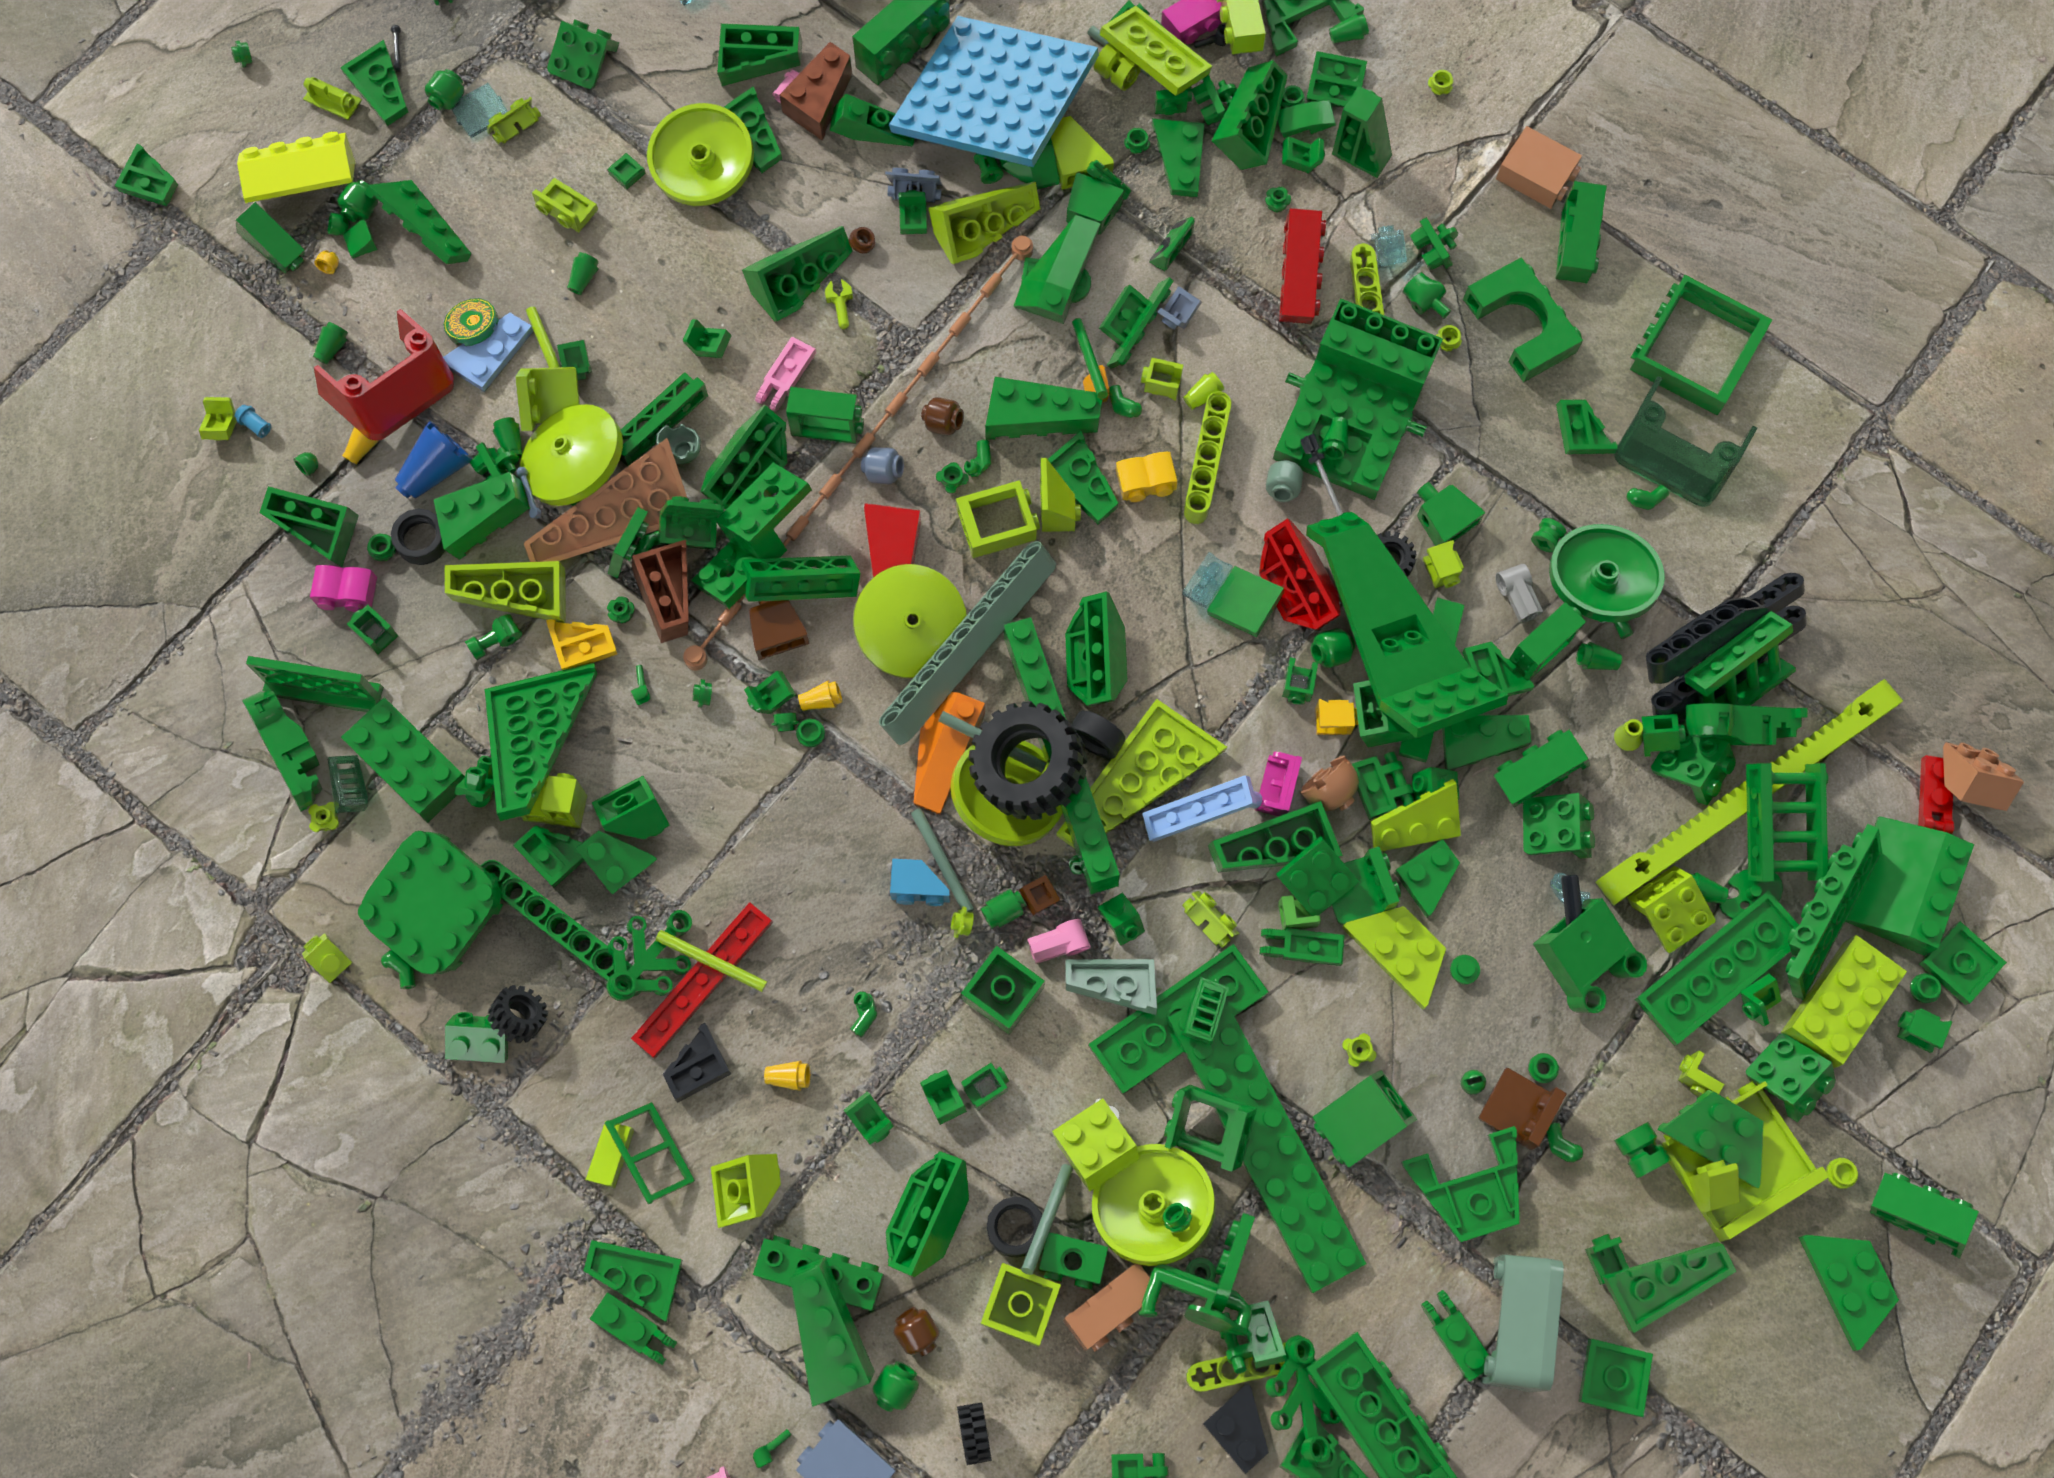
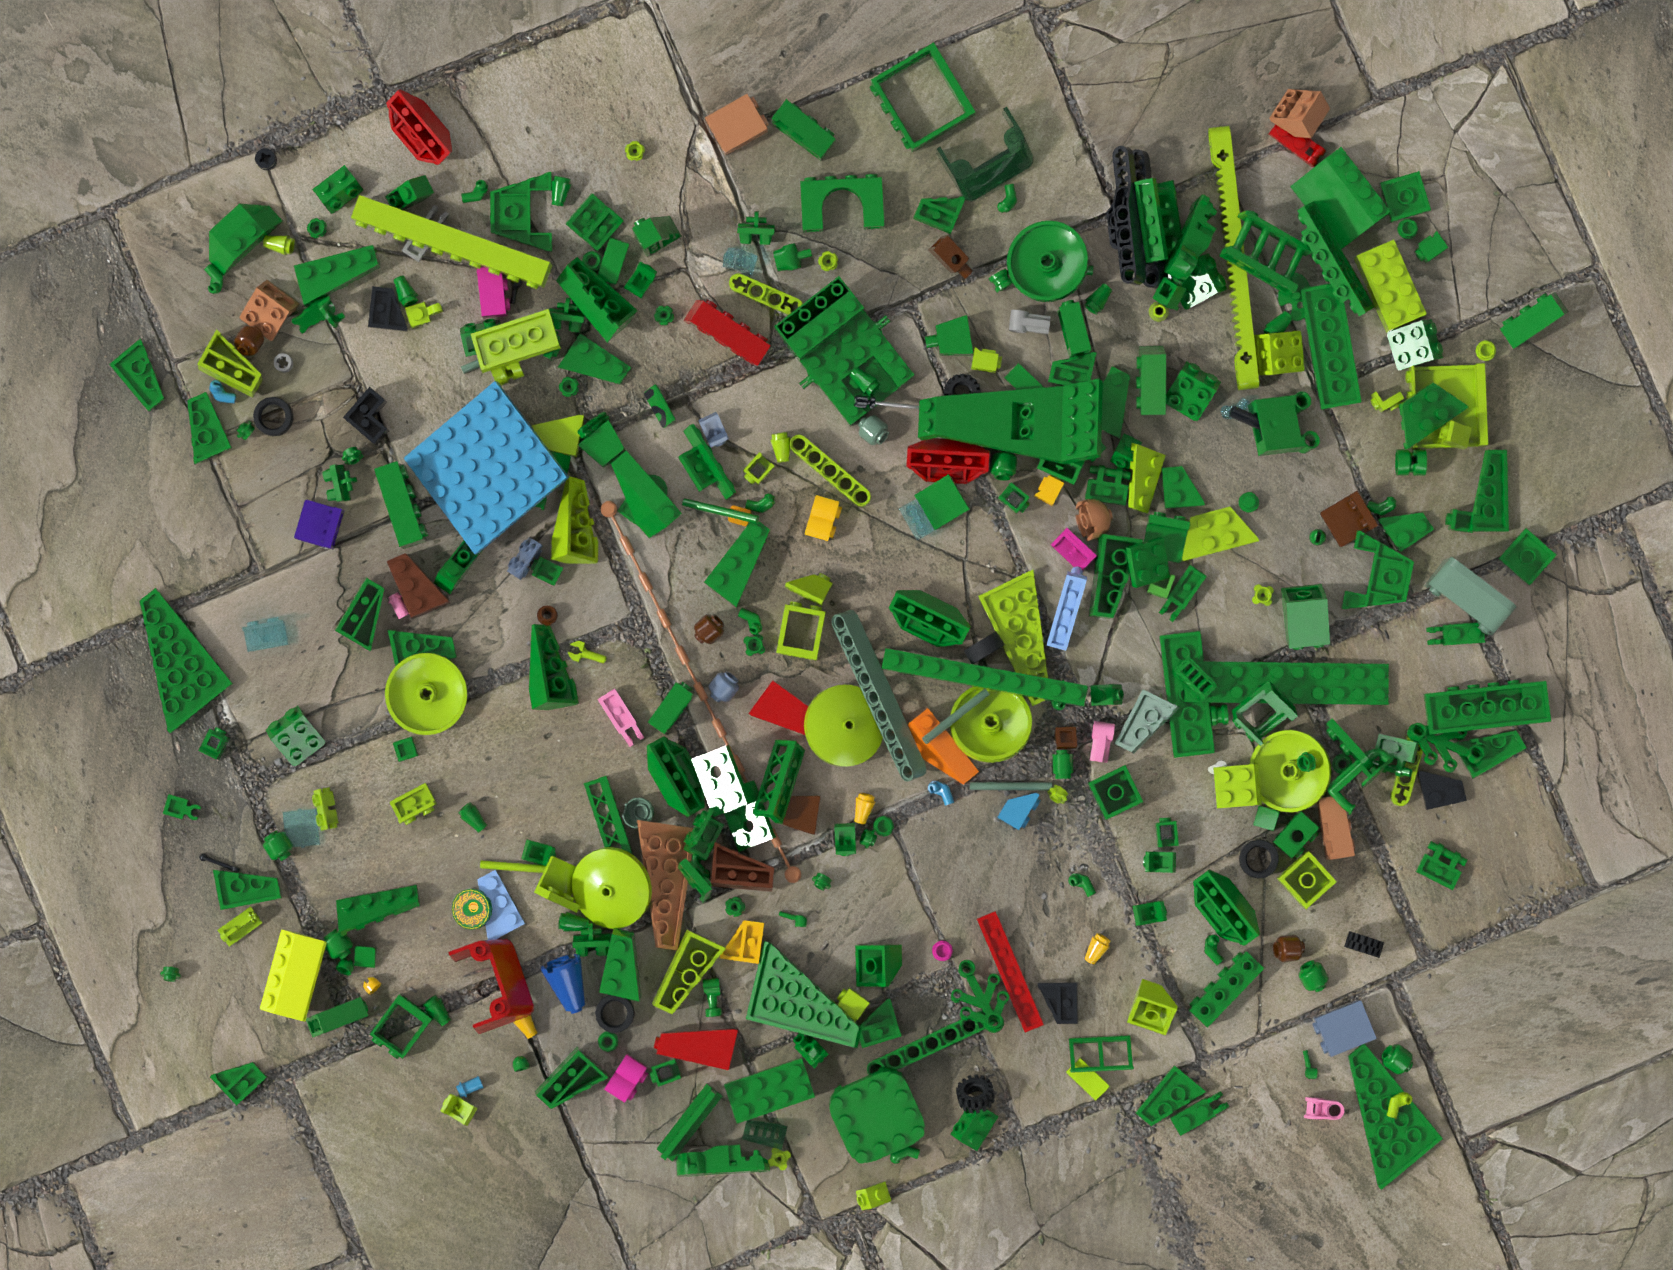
camera: 60 degrees left, 15 degrees up
sand blue hinge [517,467,541,519] -> none
green wing [575,830,657,894] -> none
lime bar [656,930,767,992] -> none
green bracket [683,319,732,358] -> none
green wedge [790,1257,875,1407] -> none
black tyre [968,701,1087,820] -> none
sand green bar [1021,1164,1073,1275] -> none
green wing [1048,431,1119,525] -> none
lime hinge [1182,891,1240,948] -> none
green plate [1528,1053,1559,1084] -> none
green bracket [1740,974,1782,1027] -> none
green wing [1798,1235,1899,1351] -> none
none -> green window [369,994,433,1059]
none -> red slope [654,1028,738,1070]
none -> reddish brown torso [928,235,973,279]
none -> dark azure arm [928,781,954,806]
none -> dark pink plate [932,941,953,961]
none -> green arm [1204,934,1224,966]
none -> green wheel [1210,704,1229,726]
none -> slope [1253,806,1280,831]
none -> green wing [1378,512,1434,553]

